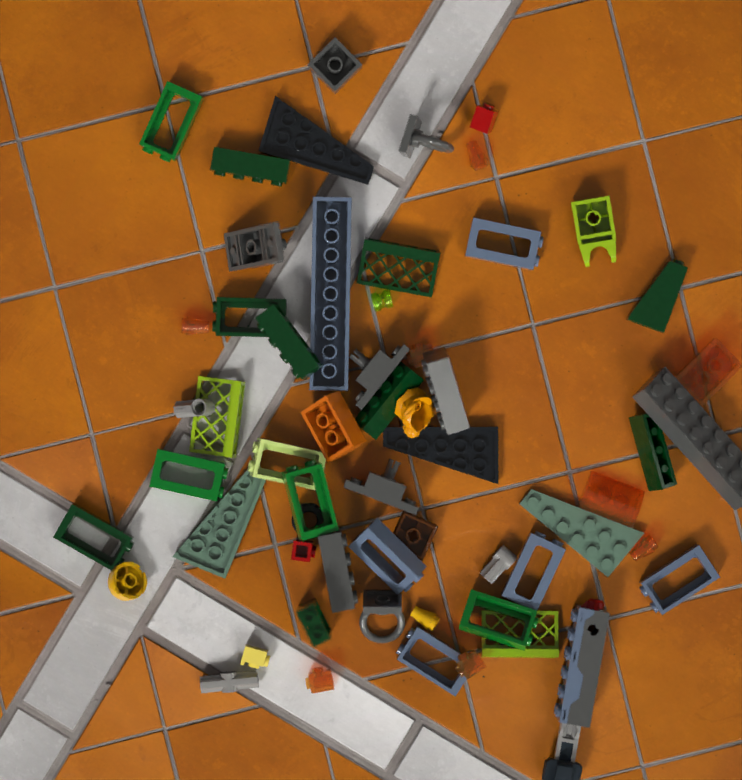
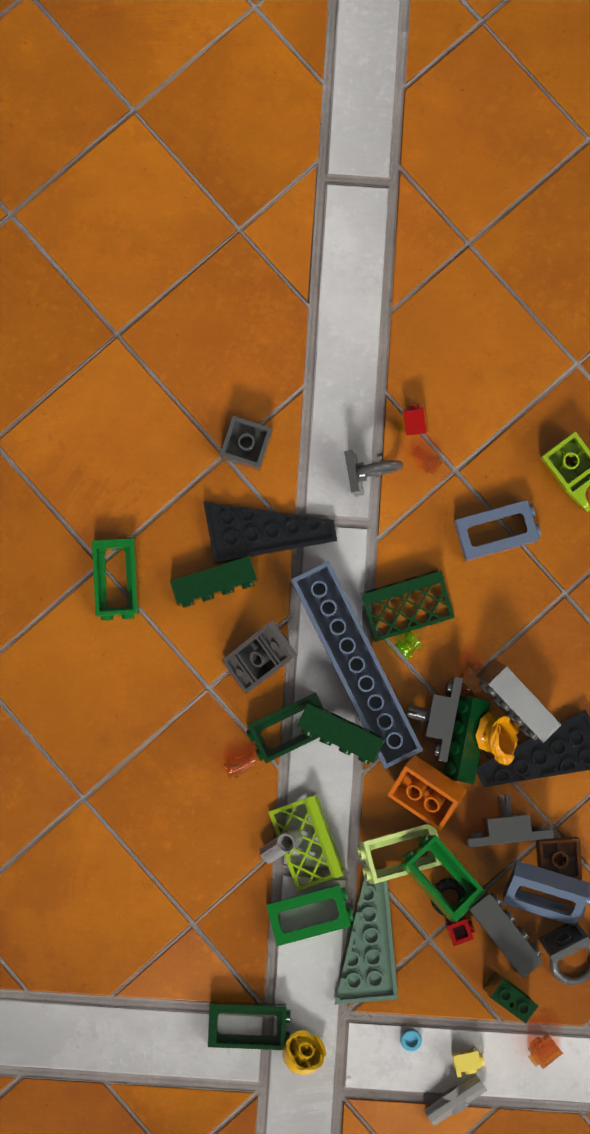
camera: 30 degrees left, 5 degrees down
none -> medium azure tile [400,1029,422,1051]

